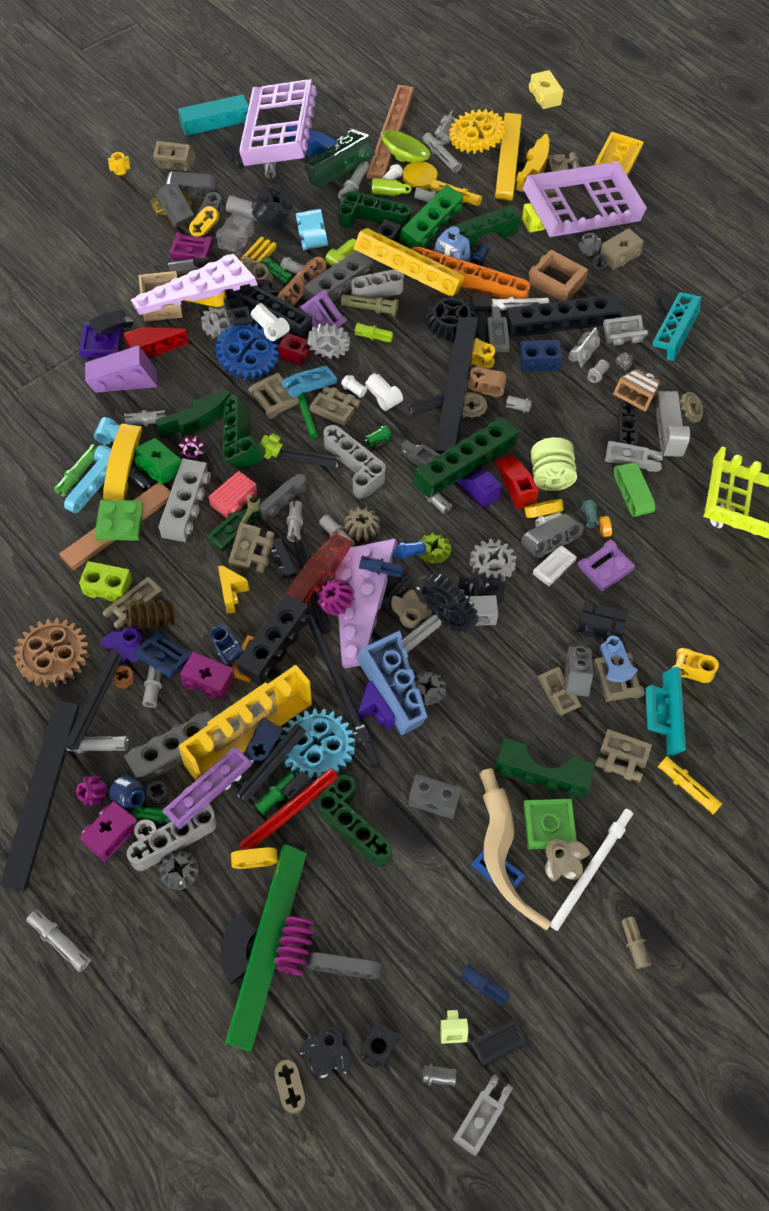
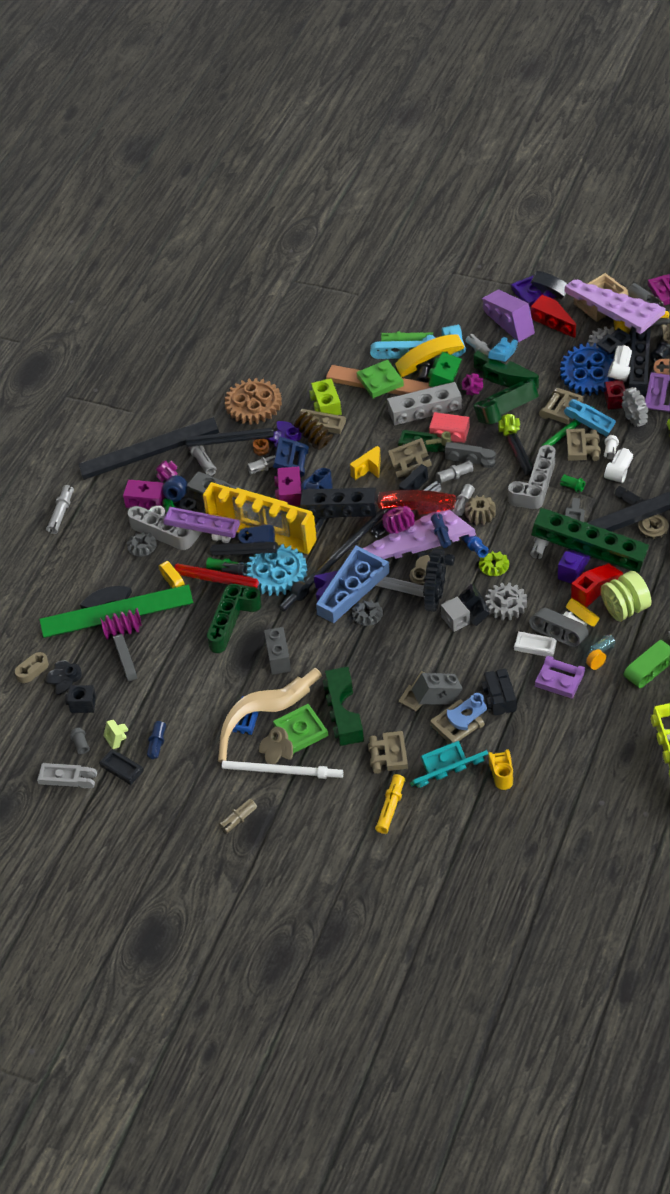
camera: 70 degrees right, 10 degrees down
none -> dark azure hinge [488,337,518,362]

